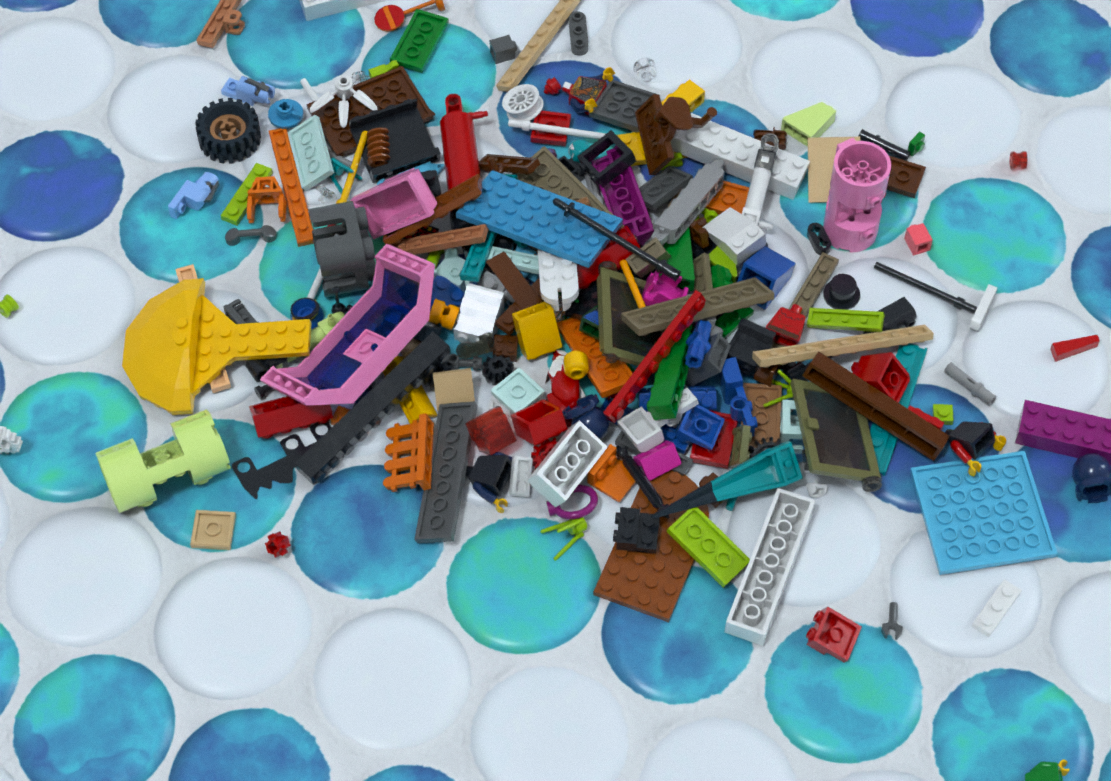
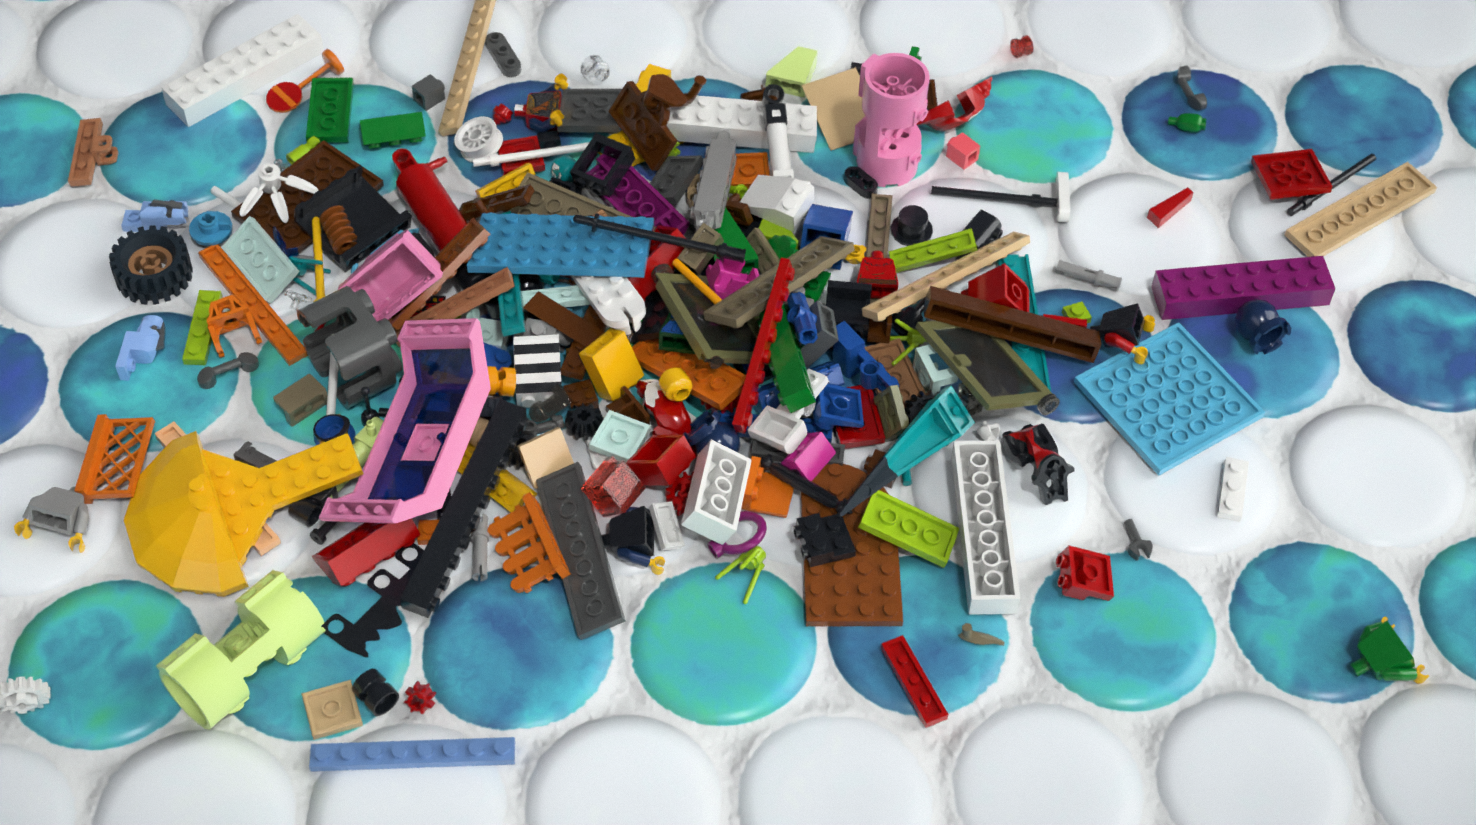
camera: 25 degrees left, 5 degrees down
none -> light grey torso [14,487,89,553]
none -> orange fence [74,414,155,504]
none -> clear blue bar [273,226,299,257]
none -> dark tan panel [273,374,327,427]
none -> medium blue plate [309,737,515,772]
none -> black wheel [352,668,399,716]
none -> green slope [360,112,426,149]
none -> light grey pin [471,514,490,581]
none -> yellow plate [475,163,536,198]
none -> black bracket [537,130,561,149]
none -> reddish brown panel [606,385,650,425]
none -> yellow plate [845,245,867,264]
none -> red plate [880,635,949,728]
none -> red animal [916,77,992,132]
none -> dark tan bar [958,623,1005,646]
none -> black hips [1002,423,1075,505]

